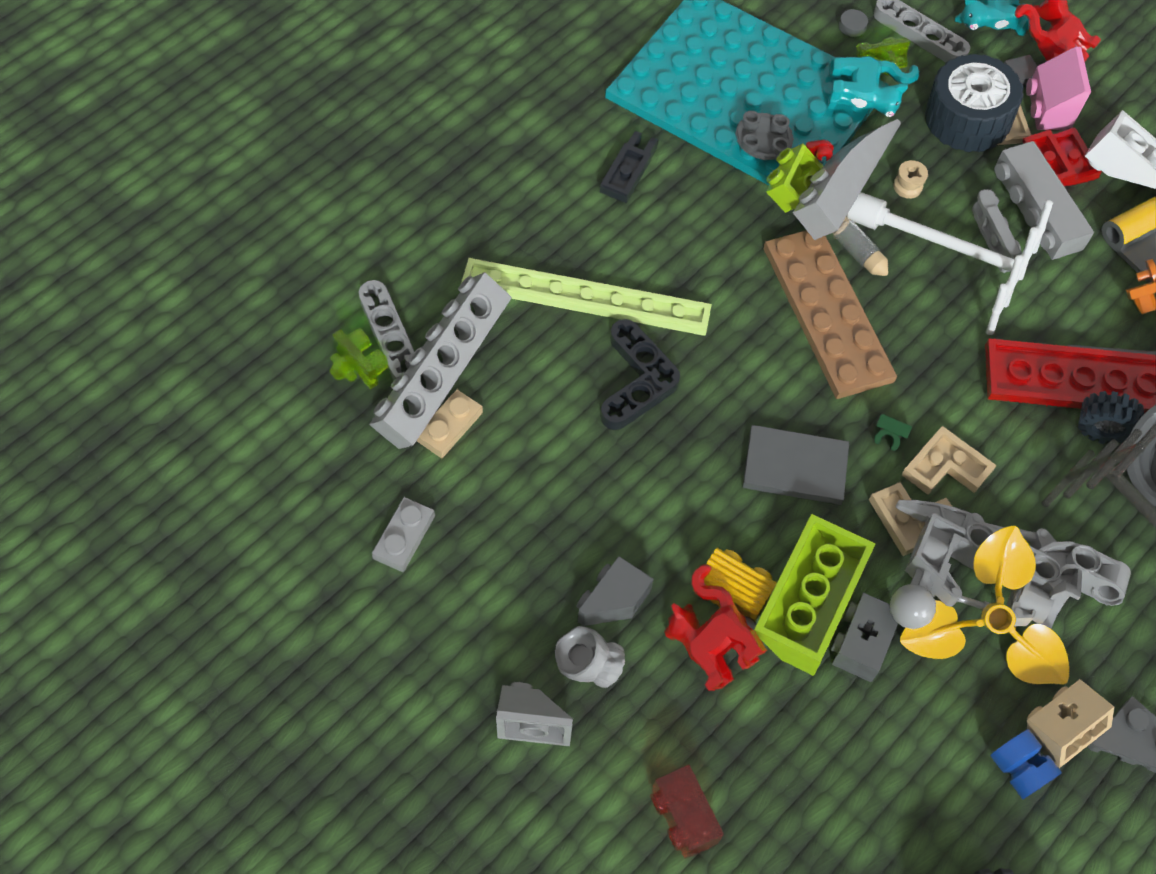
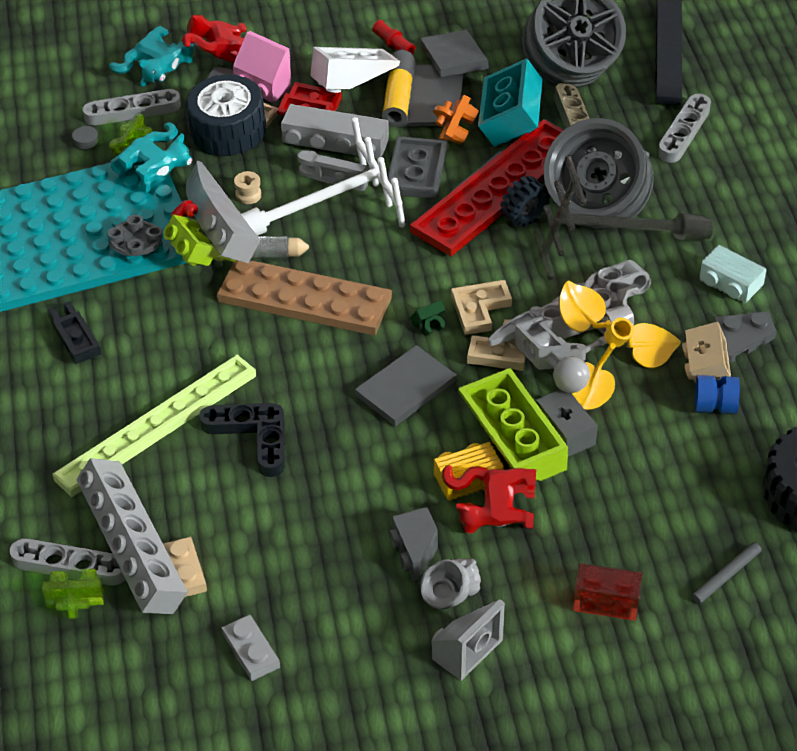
camera: 50 degrees left, 15 degrees down
none -> dark grey tile [388,136,447,199]

